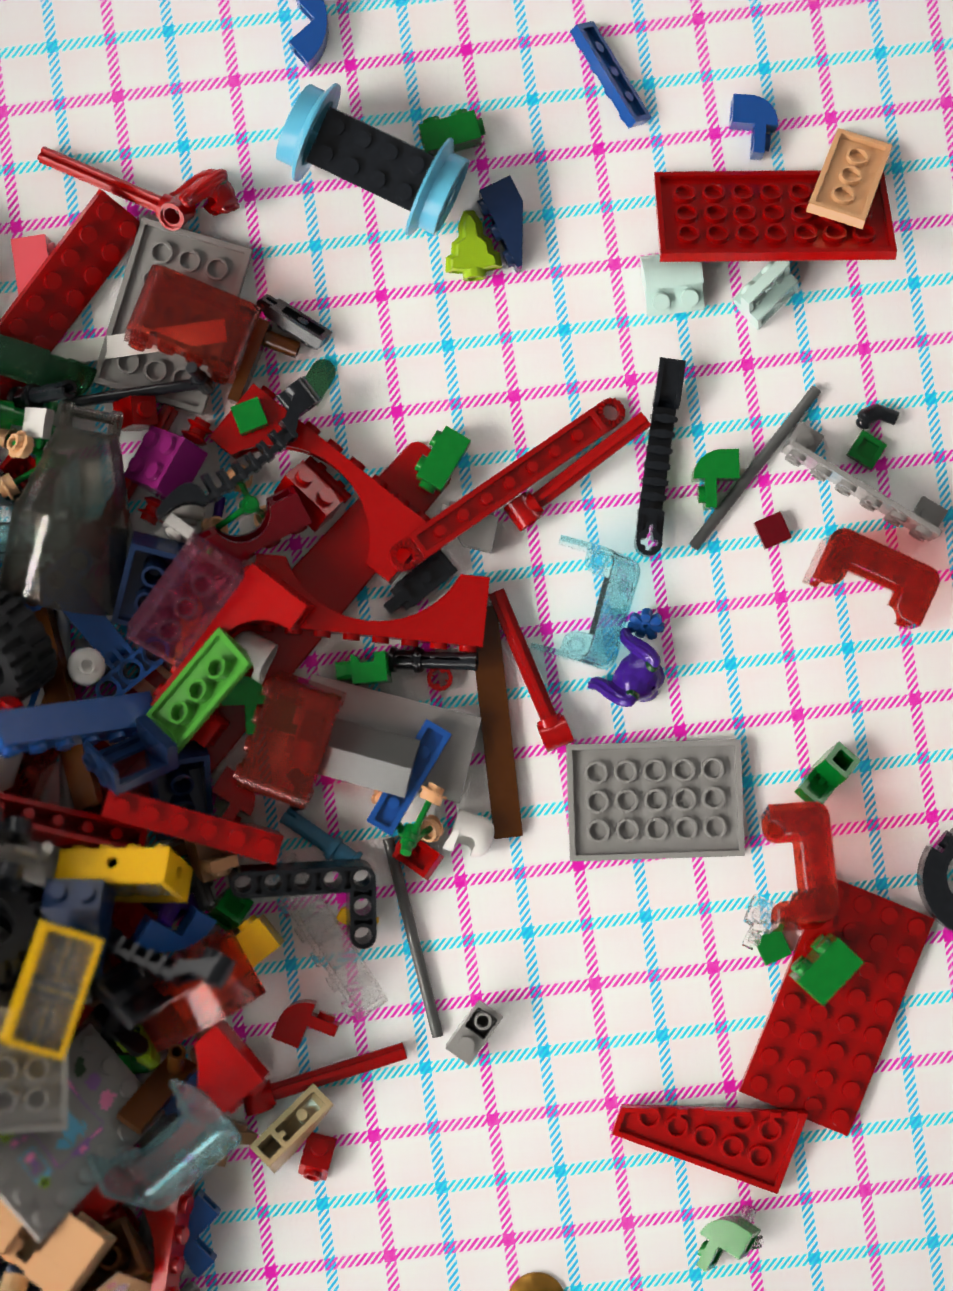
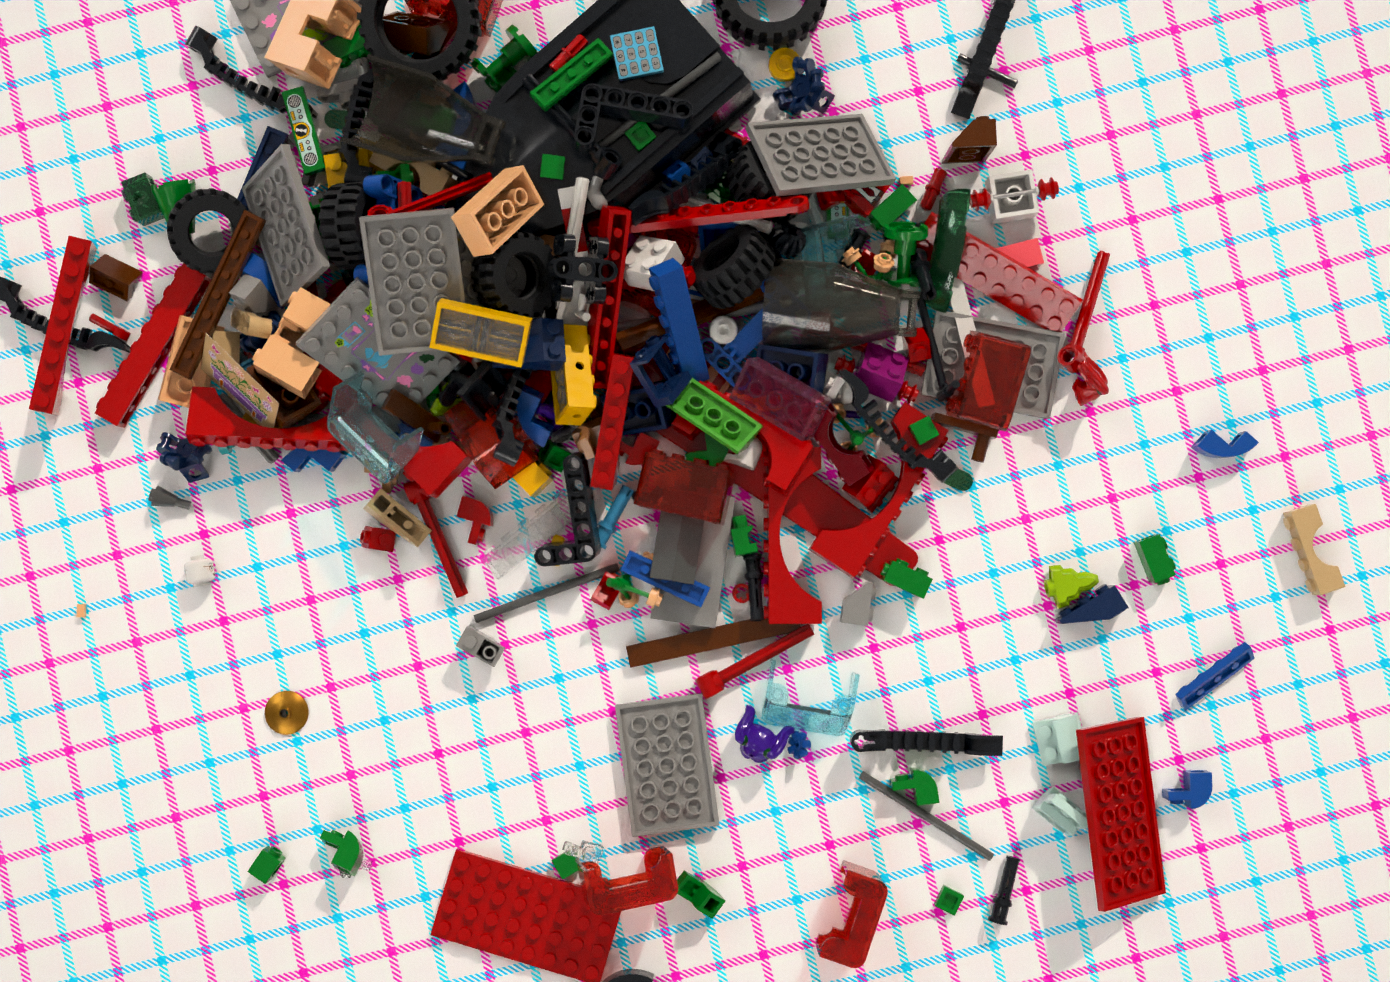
camera: 90 degrees right, 0 degrees up
white tile [22,407,55,440] -> none
black hinge [256,294,332,350] -> none
brick [276,83,470,236] -> none
black hinge [383,549,458,615] -> none
red plate [389,398,626,572] -> none
white helmet [442,809,495,857] -> none
red piece [503,412,651,532] -> none
red wing [611,1104,808,1194] -> none
dark red tile [753,511,792,550] -> none
light grey bracket [781,421,948,542] -> none
green brick [789,933,864,1006] -> none
light nougat plate [806,128,893,229] -> none
black arm [856,404,899,430] -> none
none -> black pin [988,855,1020,926]

